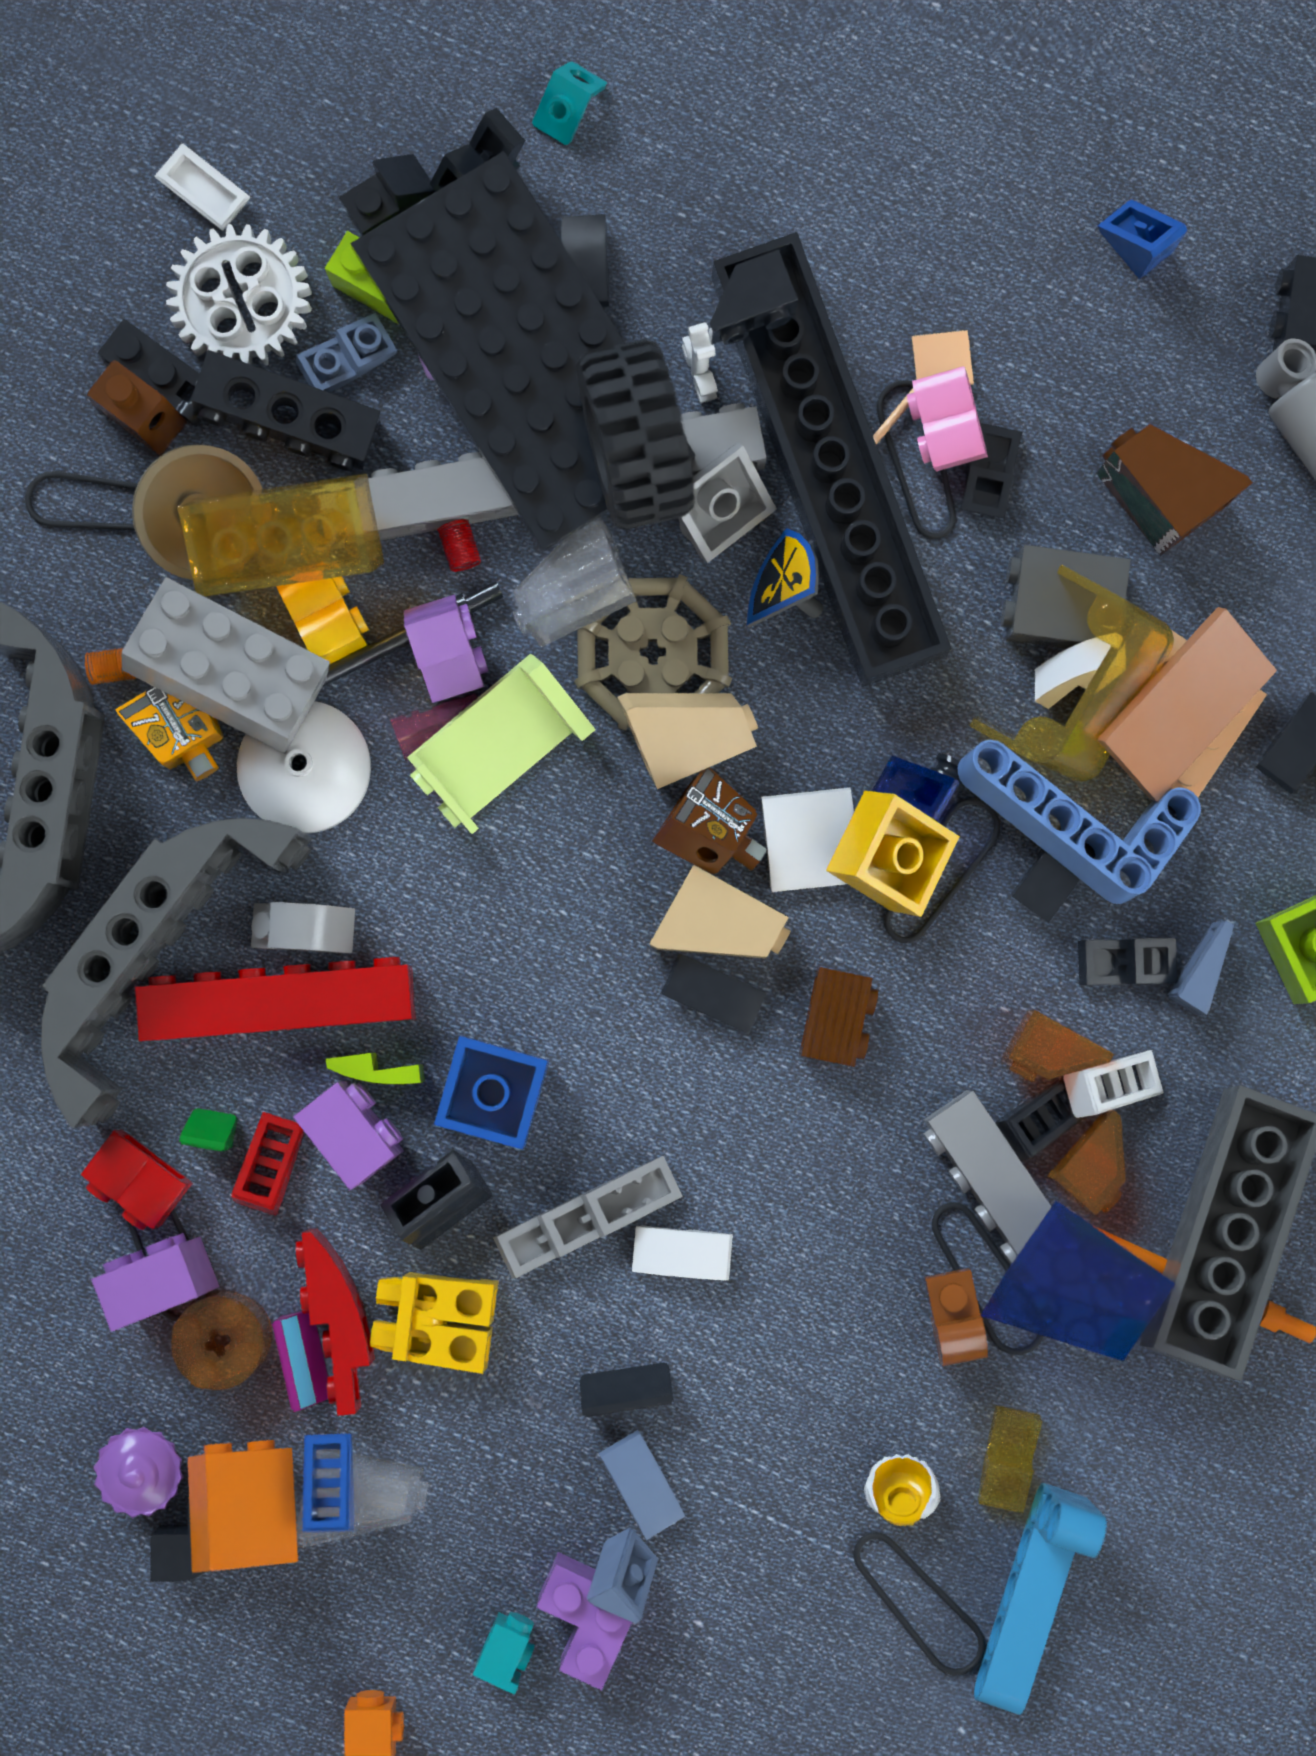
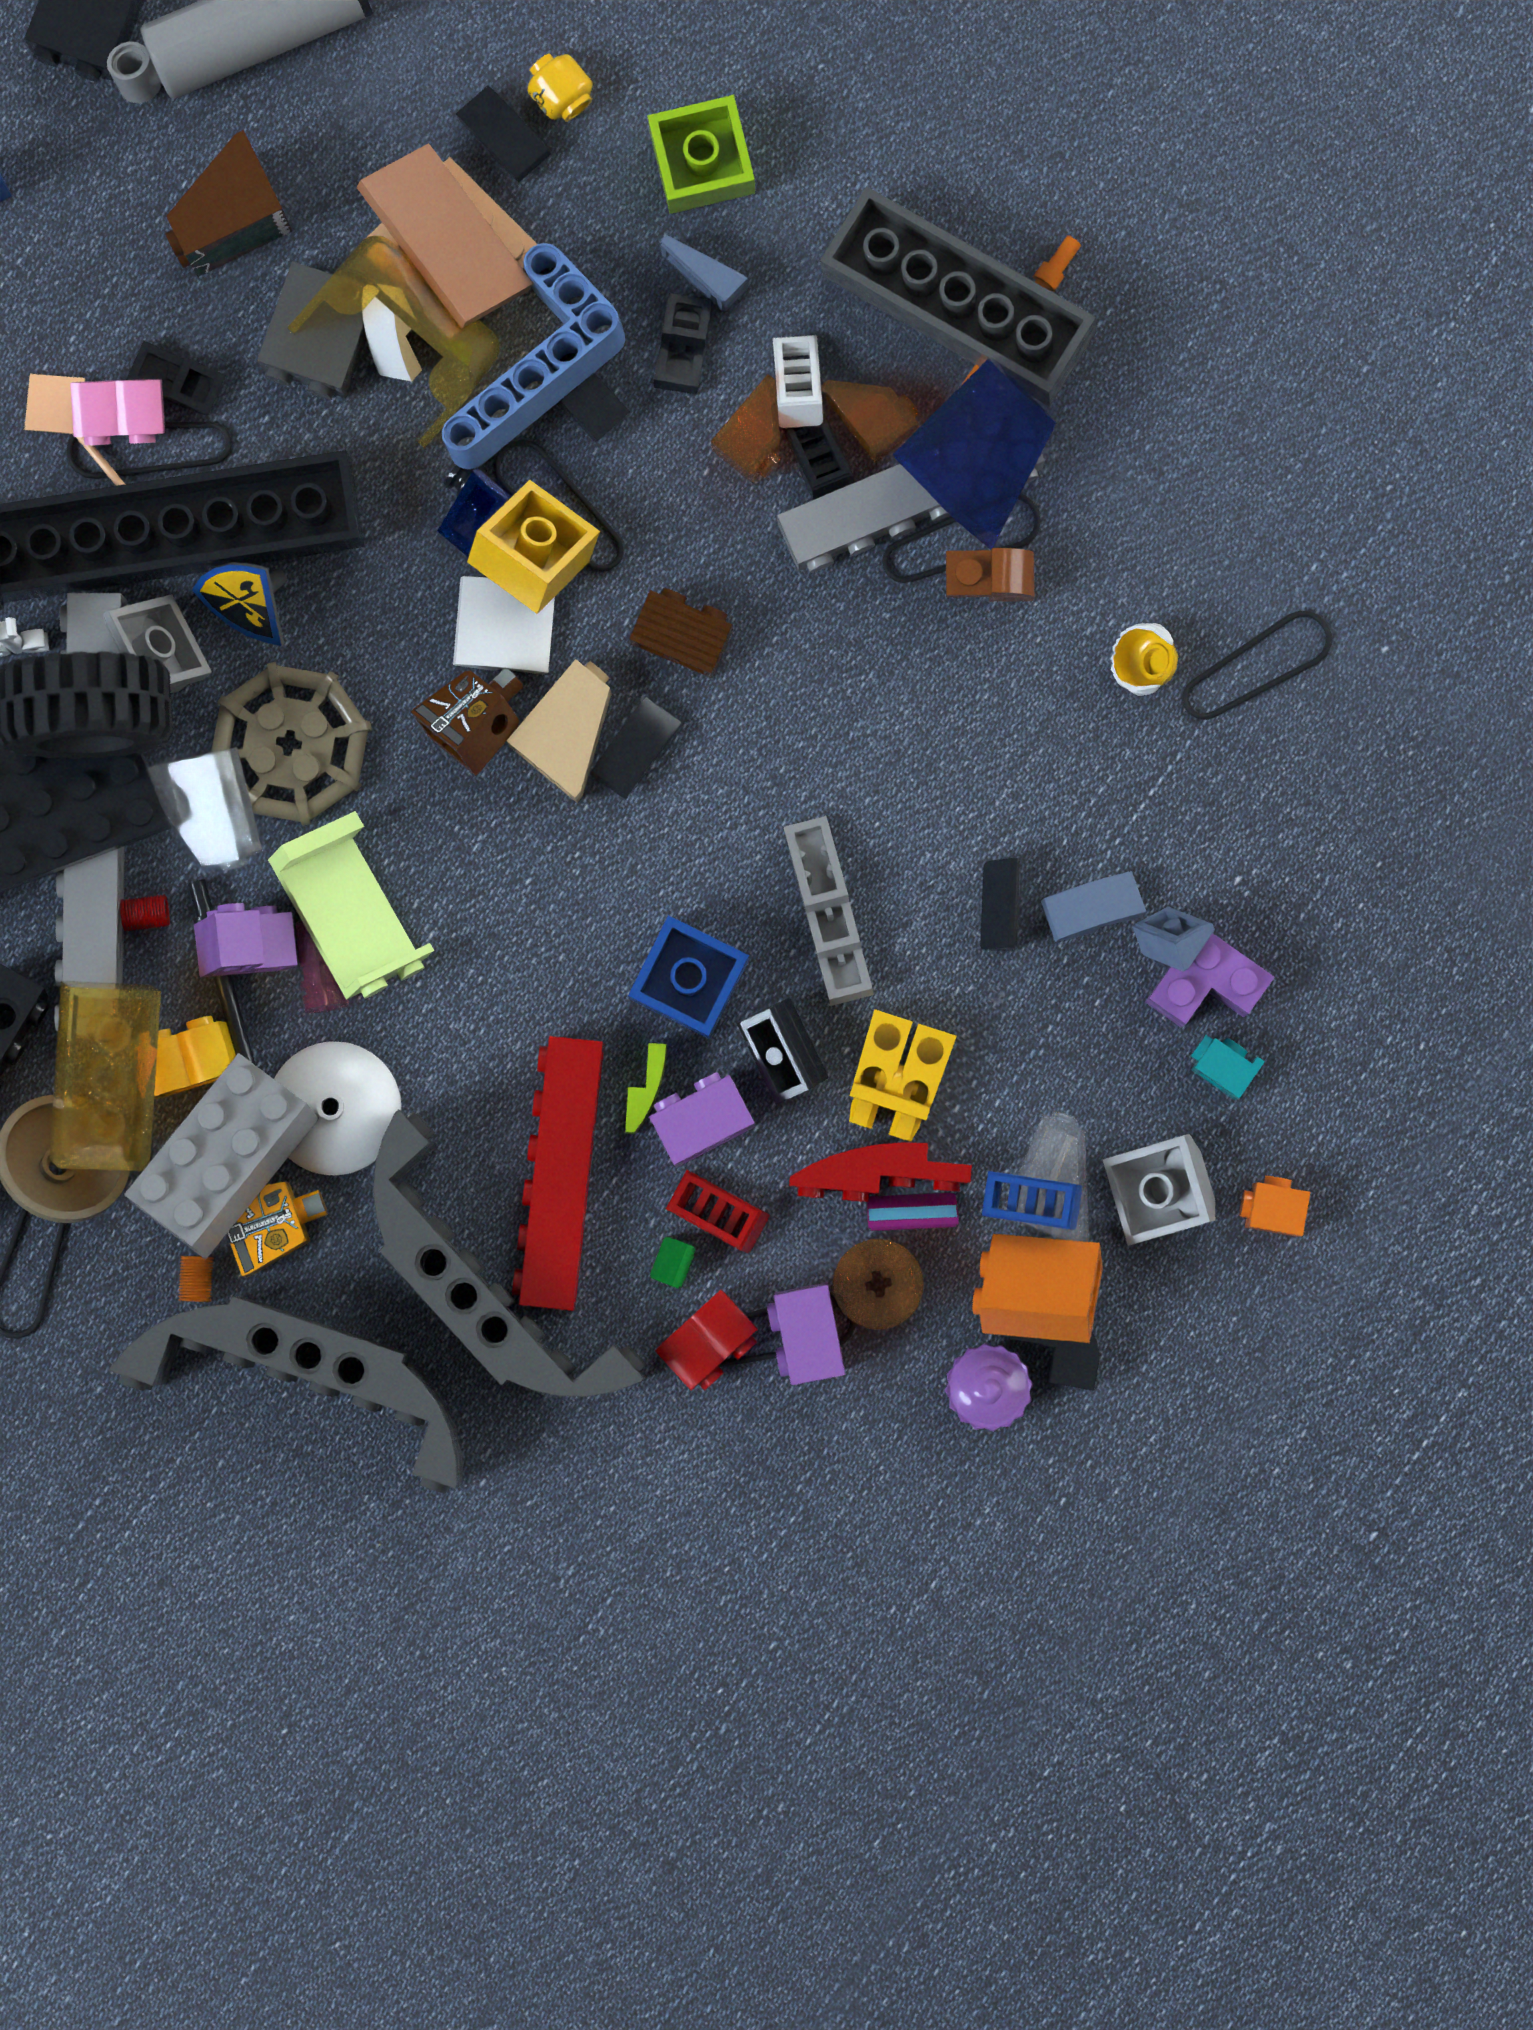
camera: 70 degrees left, 0 degrees up
light grey brick [251,902,355,953] -> none
tan slope [618,693,758,789] -> none
white slope [632,1225,733,1281] -> none
dark azure beam [974,1483,1107,1715] -> none
clear yellow slope [978,1405,1042,1513] -> none
none -> light grey slope [1103,1134,1216,1246]

